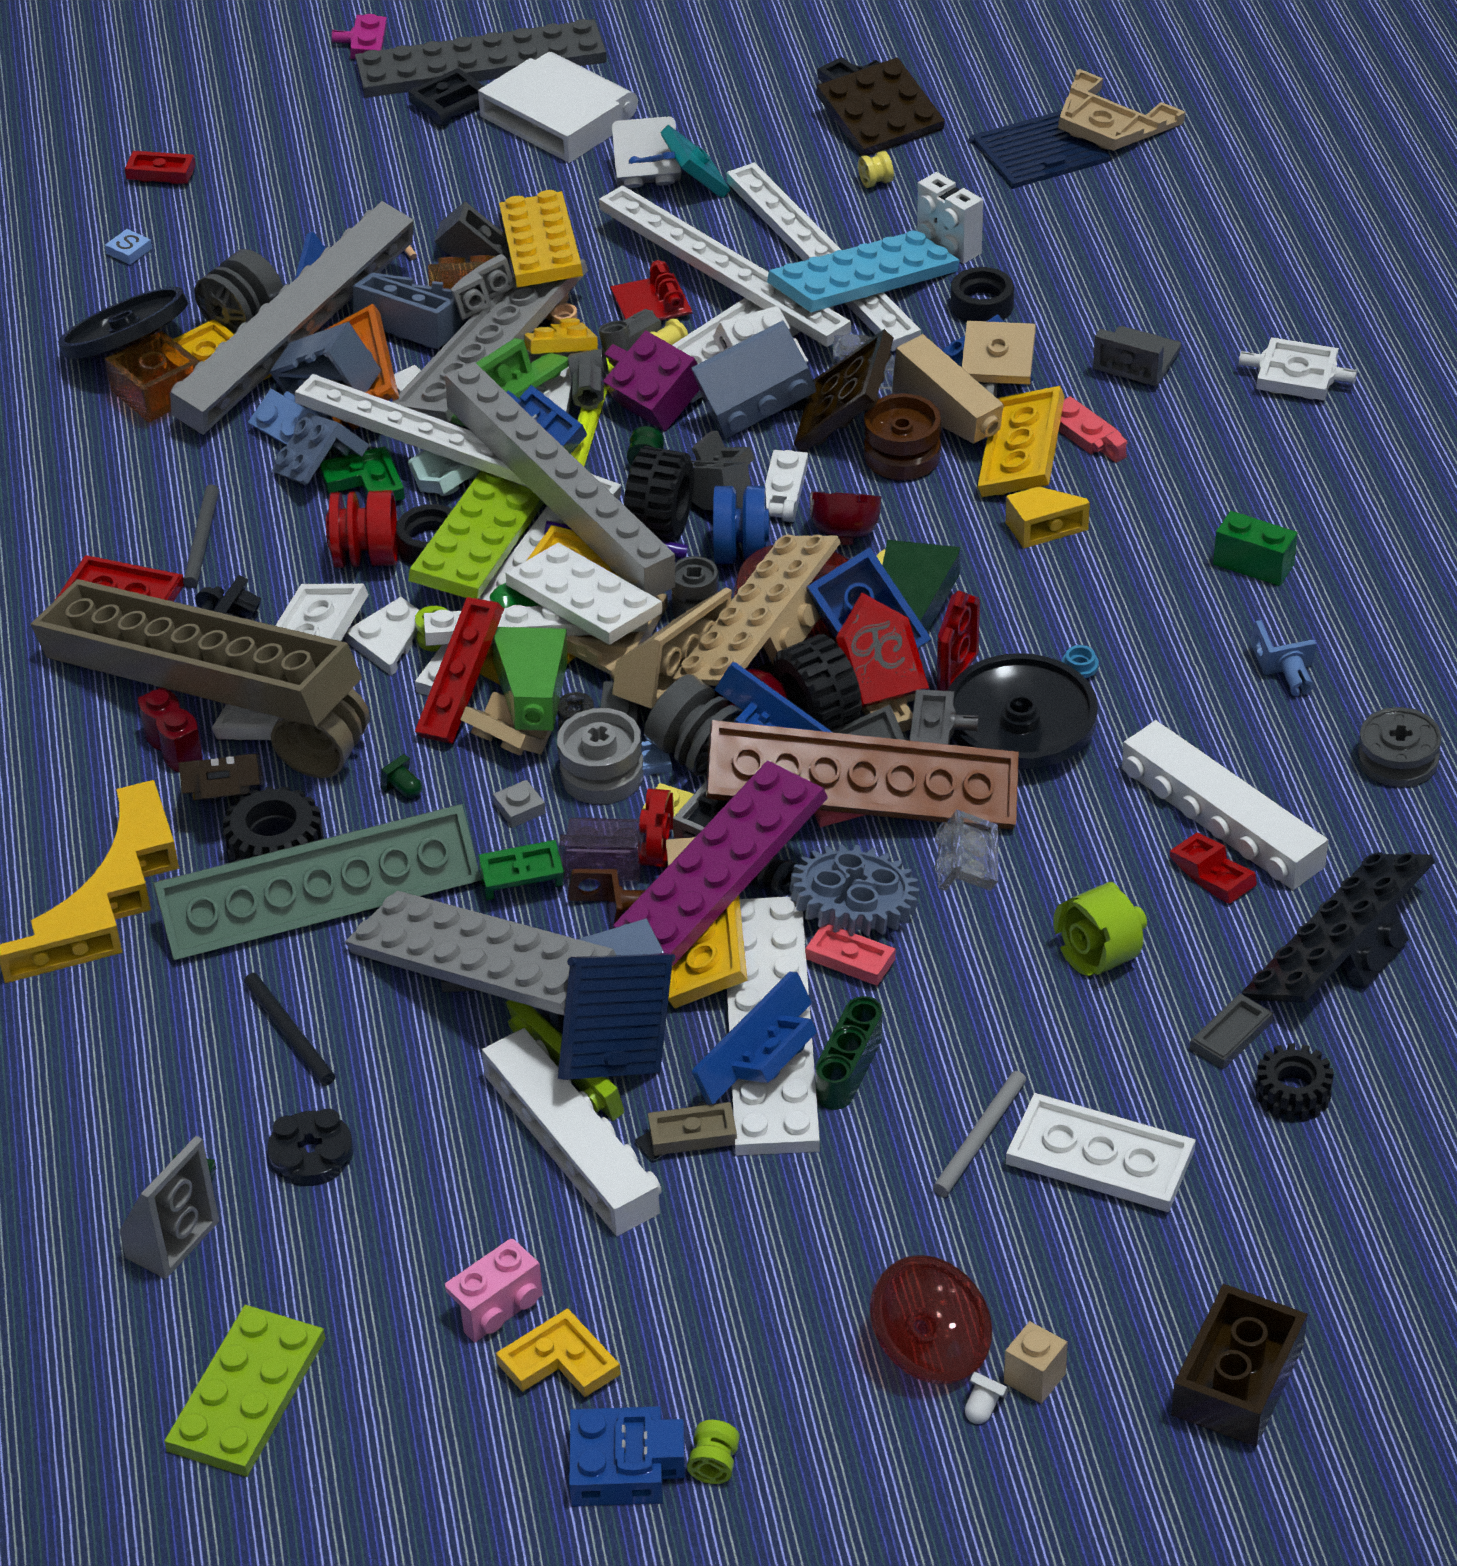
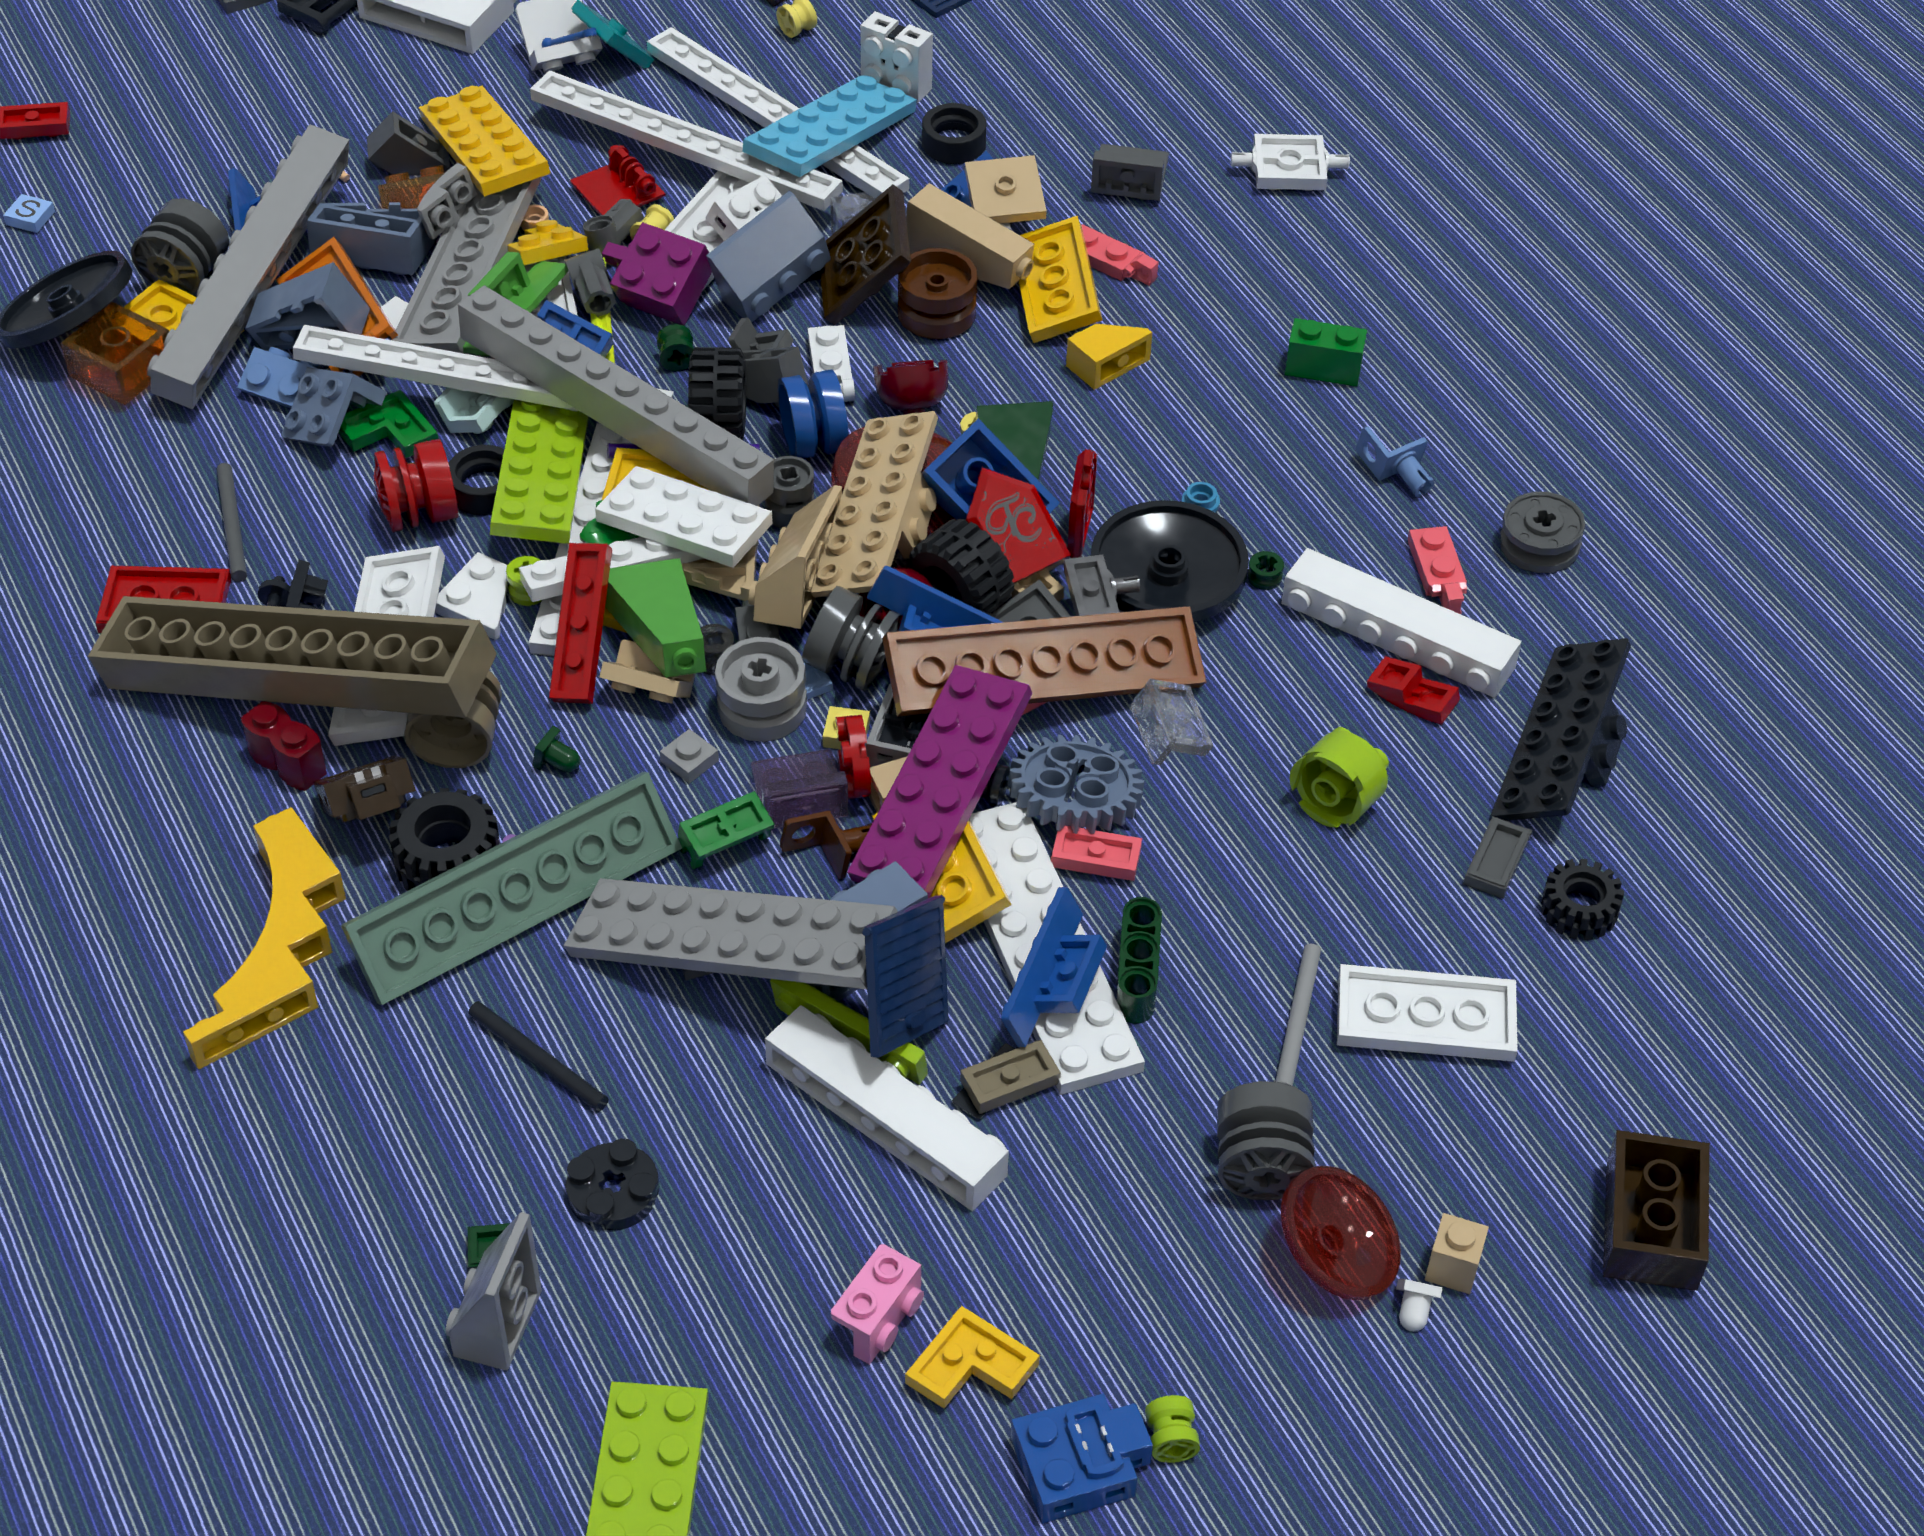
camera: 20 degrees left, 5 degrees up
none -> dark grey wheel [1217,1081,1316,1200]
none -> dark green bush [1248,551,1284,590]
none -> coral hinge [1408,526,1467,614]

